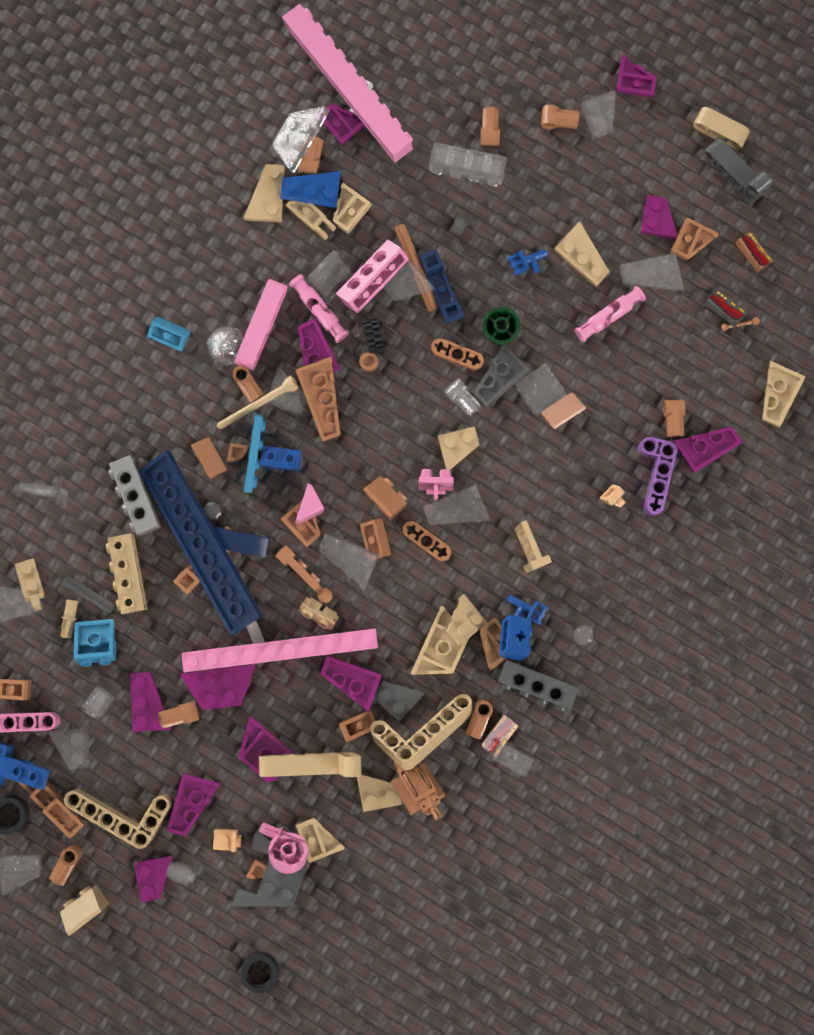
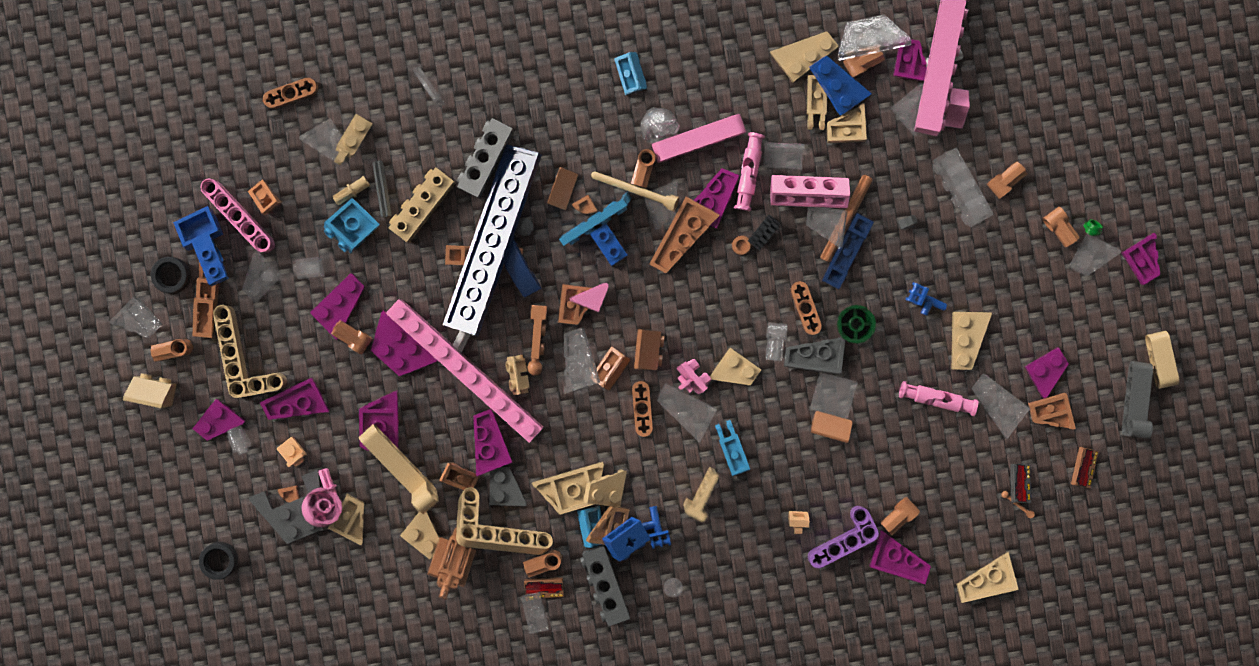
camera: 50 degrees right, 5 degrees up
none -> dark azure slope [577,506,602,548]
none -> dark azure hinge [715,420,750,476]
none -> clear wing [891,83,923,136]
none -> bright pink slope [944,88,970,129]
none -> green plate [1083,219,1103,236]

